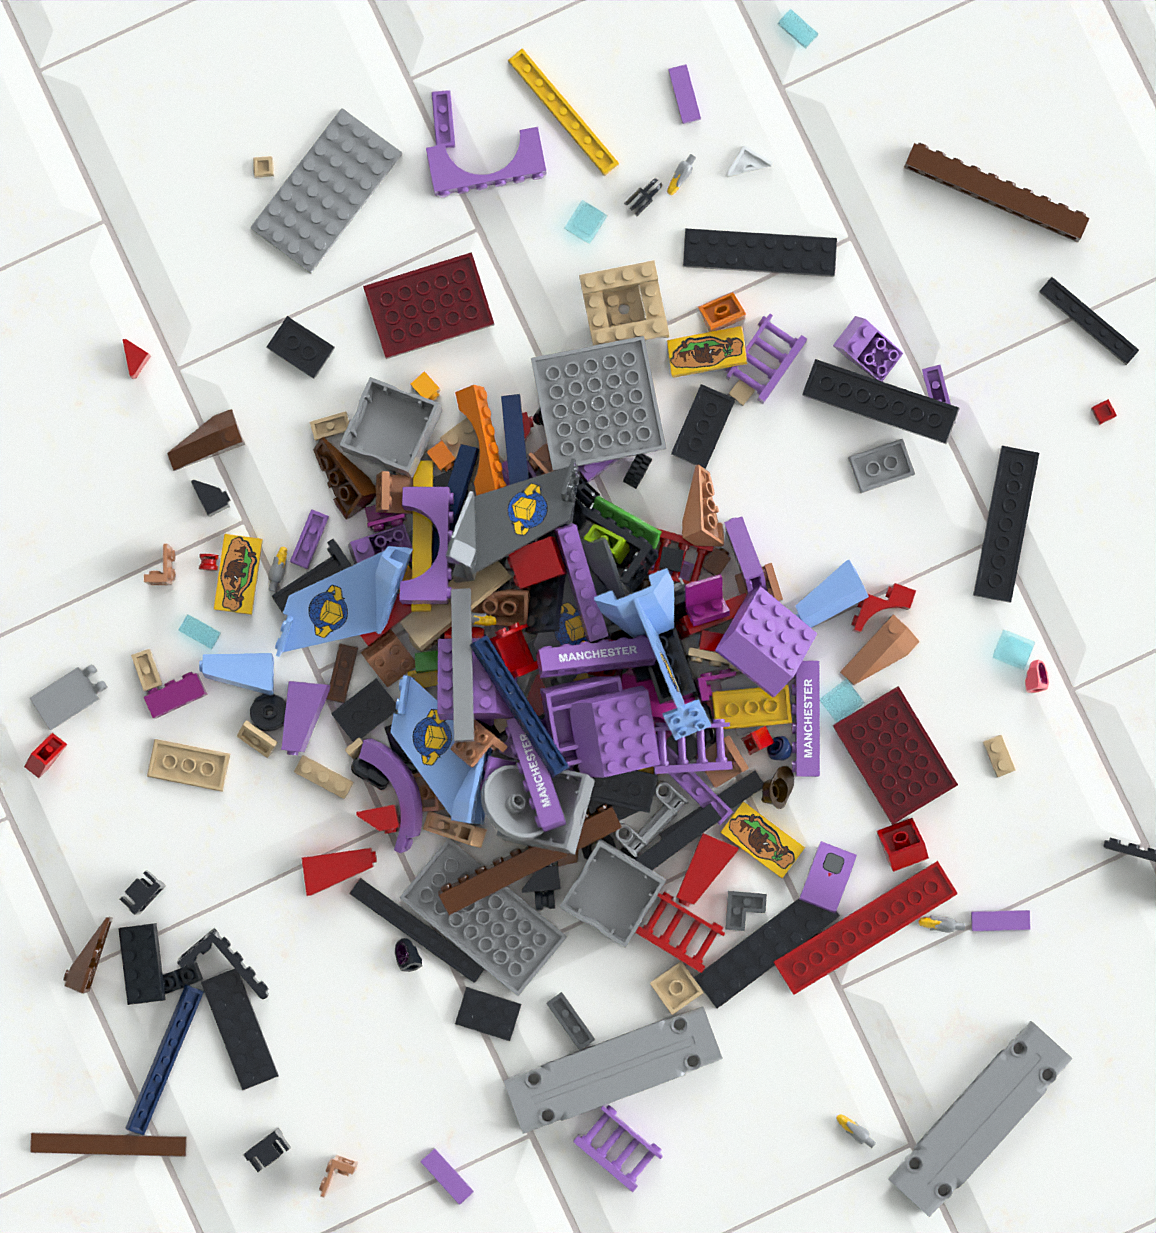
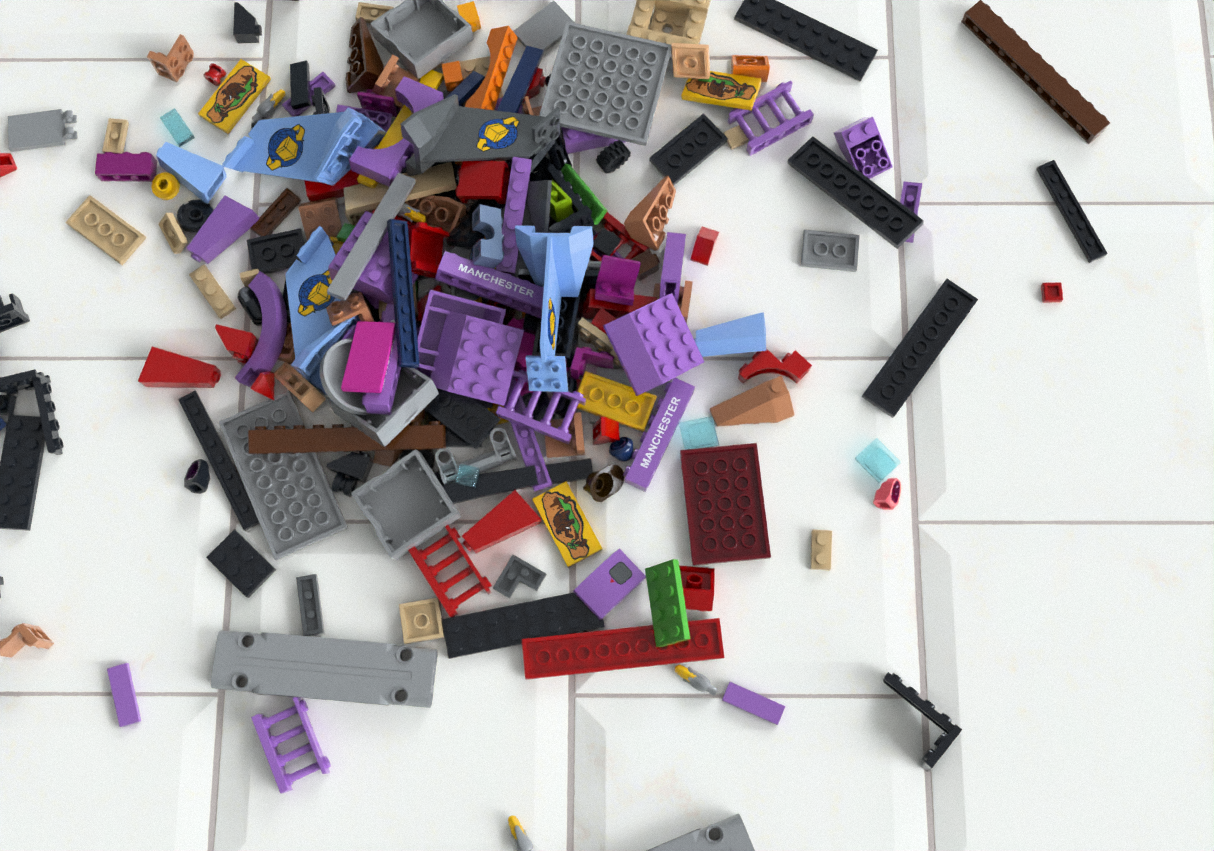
camera: 25 degrees right, 10 degrees down
none -> yellow plate [151,172,180,200]
none -> red slope [250,371,275,400]
none -> black tile [290,60,311,110]
none -> dark pink tile [341,321,396,393]
none -> clear light blue tile [455,464,480,488]
none -> sand blue arch [472,204,504,268]
none -> light grey tile [513,0,575,52]
none -> bright green plate [645,559,690,647]
none -> light nougat tile [671,43,710,79]
none -> red slope [690,226,719,266]

